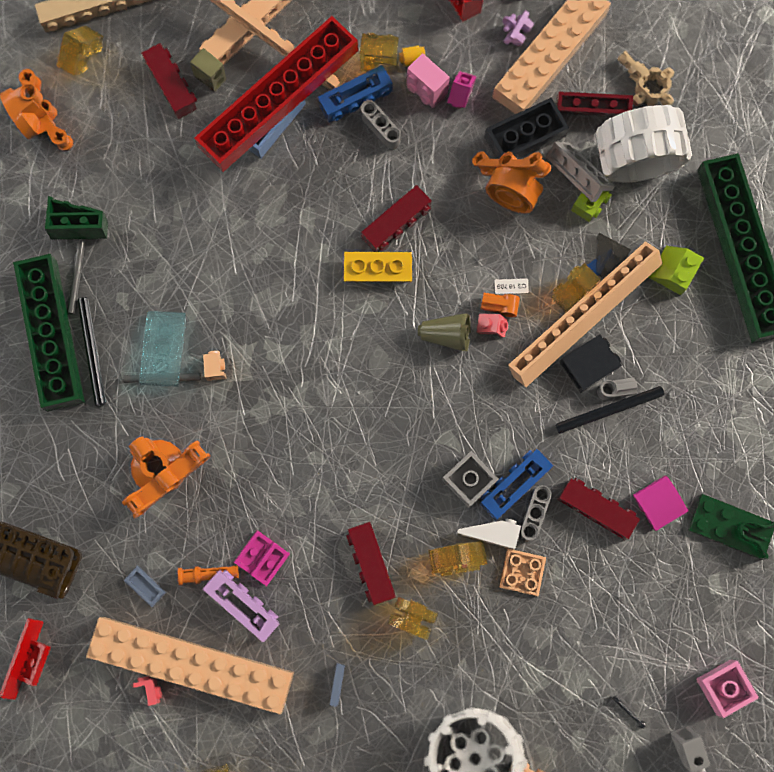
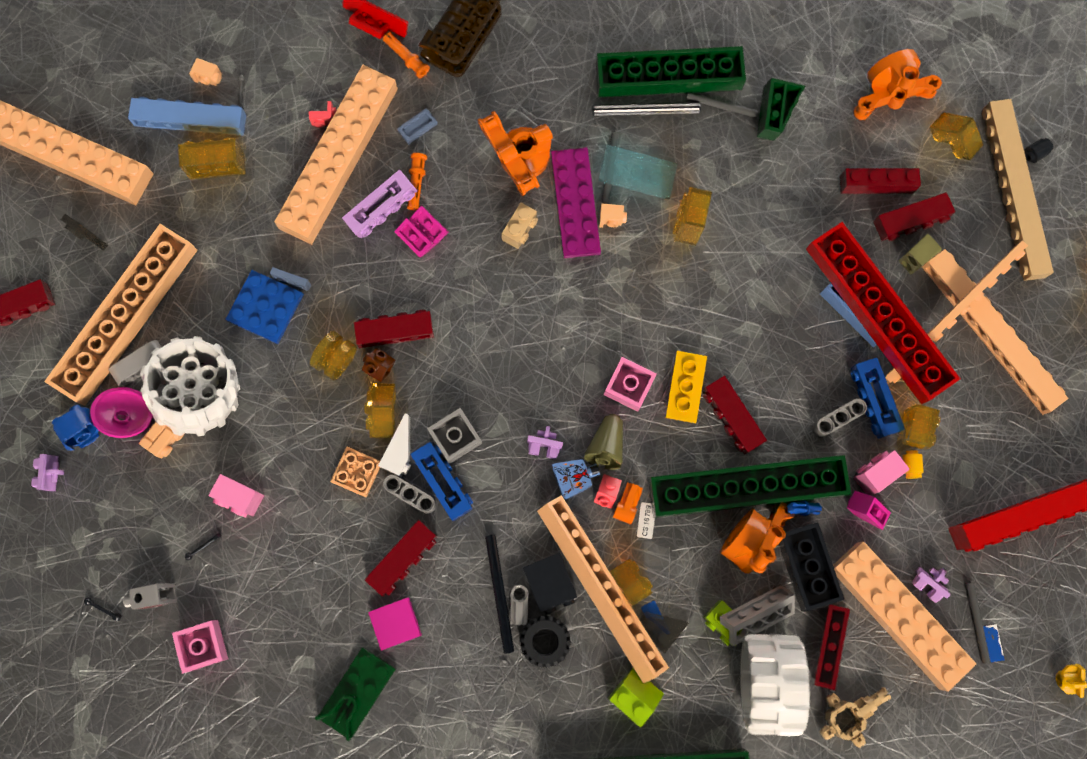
camera: 95 degrees right, 0 degrees up
none -> bright pink brick [208,474,265,517]
none -> blue plate [225,270,304,344]
none -> reddish brown brick [362,348,396,382]
none -> orange pin [383,32,430,78]
none -> tan brick [502,203,538,249]
none -> black tyre [520,616,571,668]
none -> lavender hips [527,426,563,460]
none -> magenta plate [551,147,601,258]
none -> medium blue torso [552,459,600,501]
none -> bright pink brick [604,357,656,412]
none -> dark green brick [648,455,851,518]
none -> clear yellow brick [672,187,712,246]
none -> blue axle [787,500,822,516]
none -> dark red brick [840,168,921,194]

